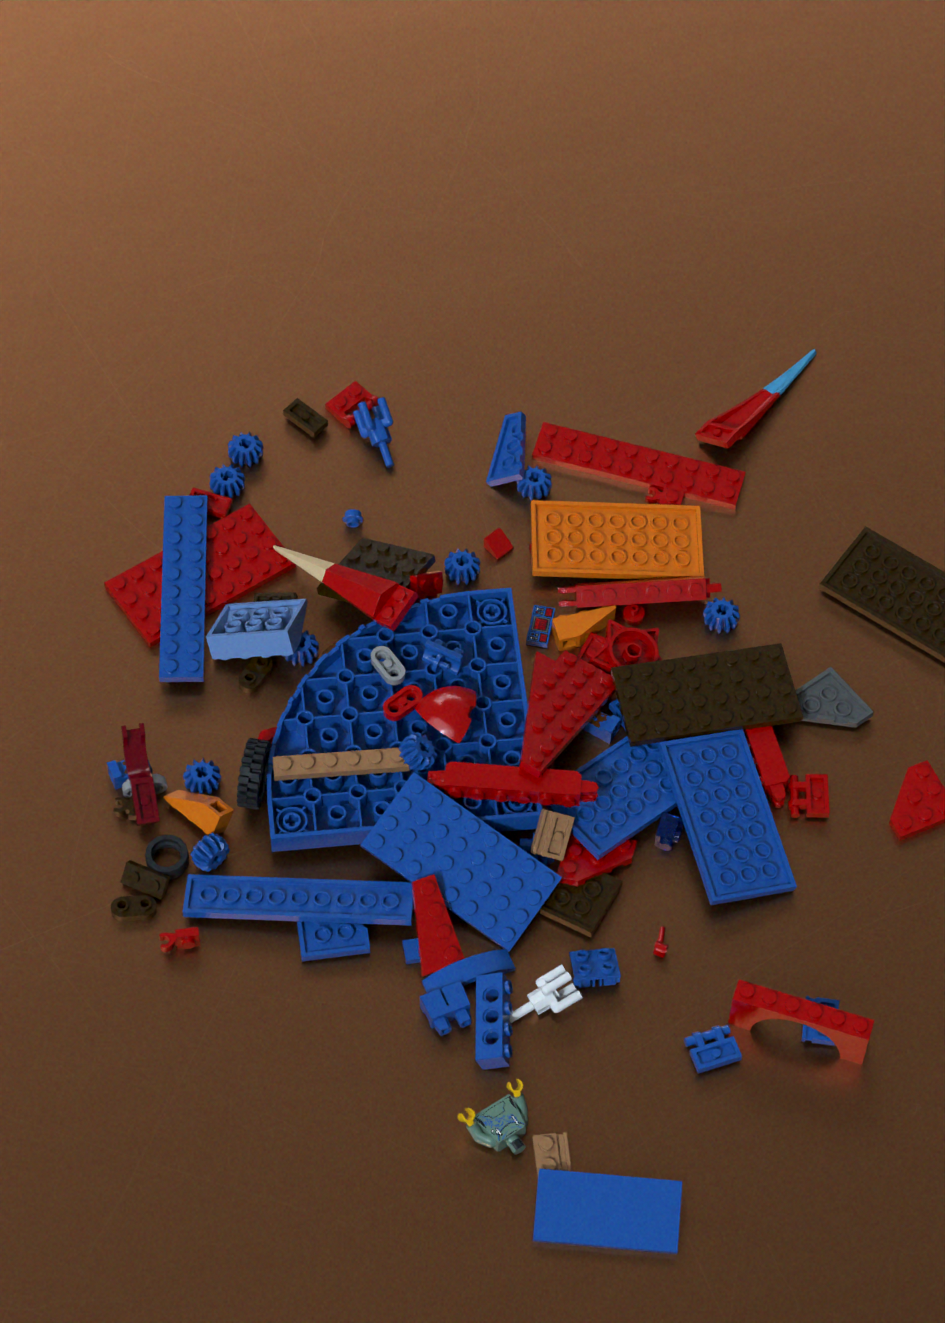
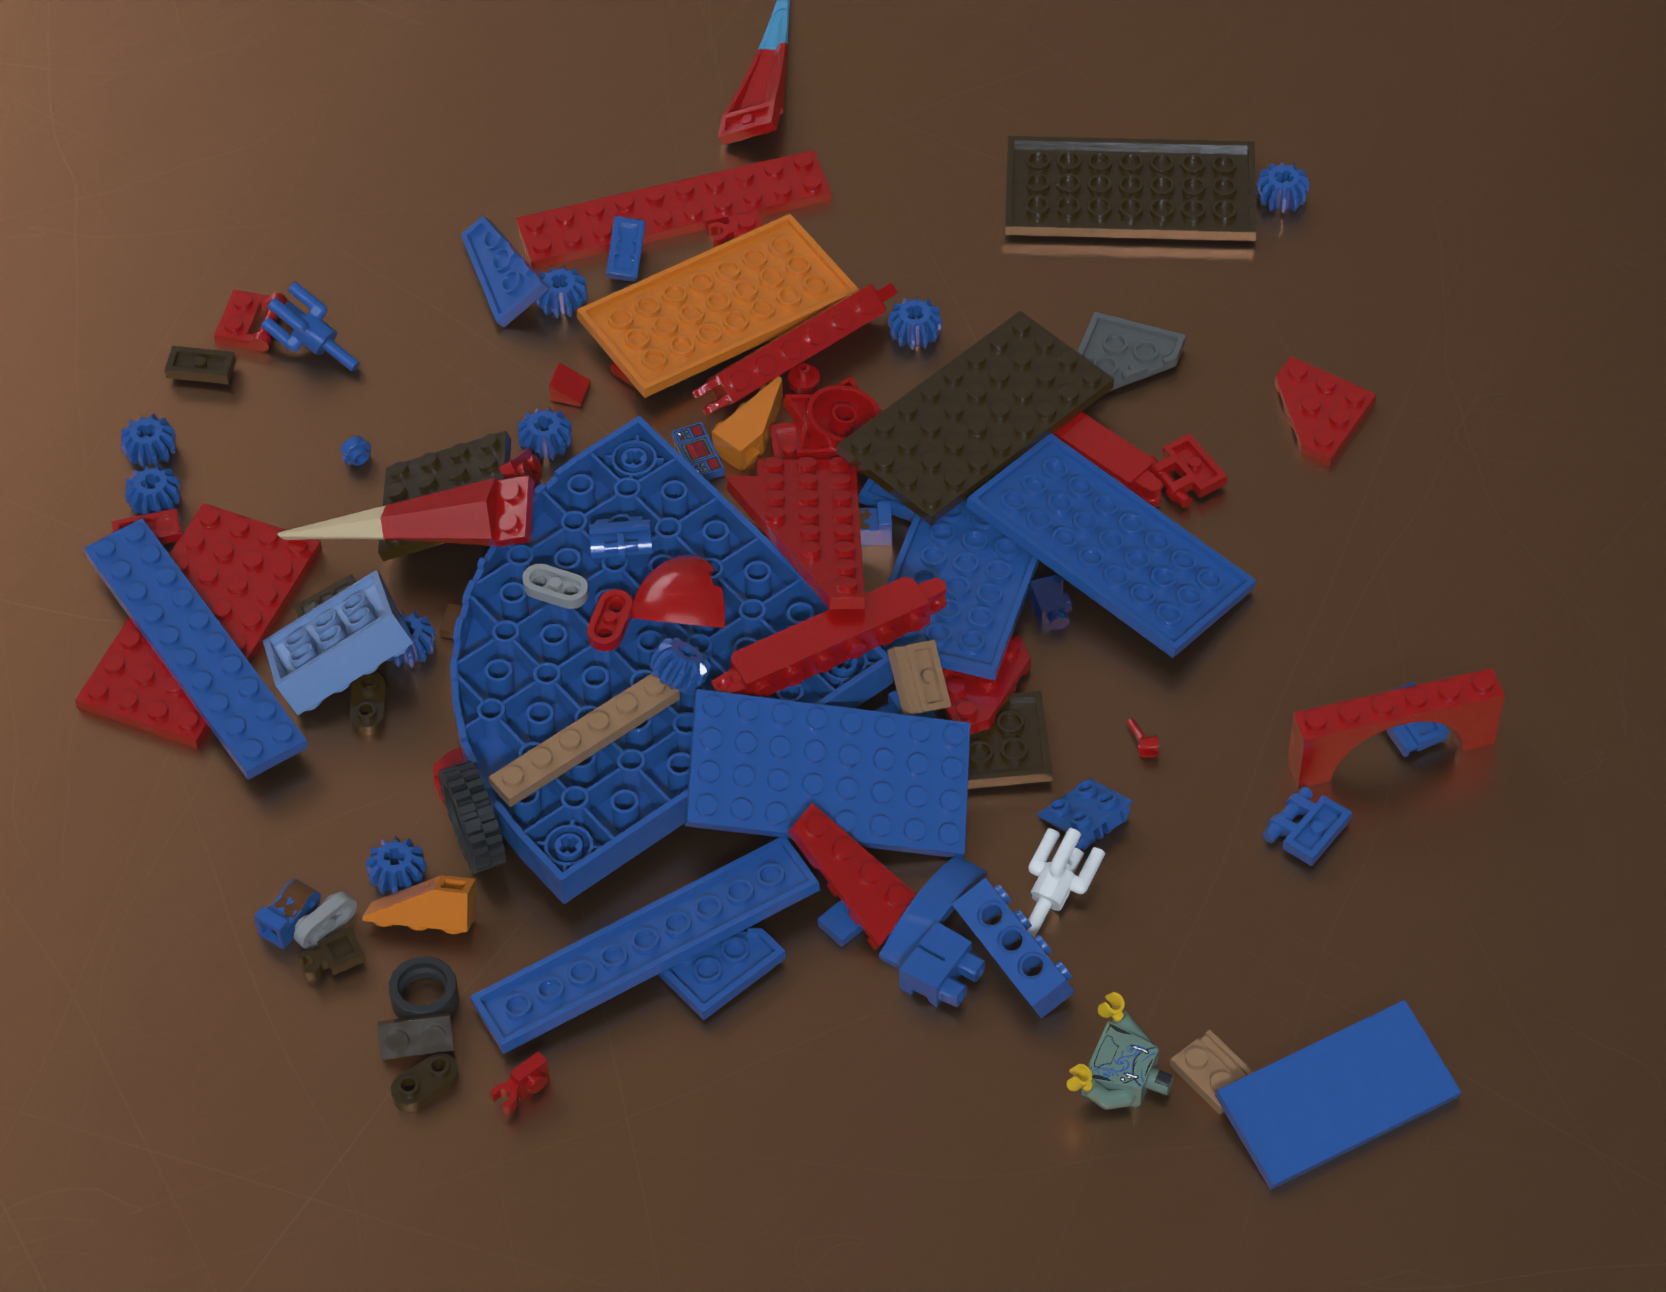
camera: 30 degrees left, 5 degrees down
dark red piece [121,723,160,826] -> none
blue gear [190,833,230,872] -> none
none -> blue plate [606,216,645,282]

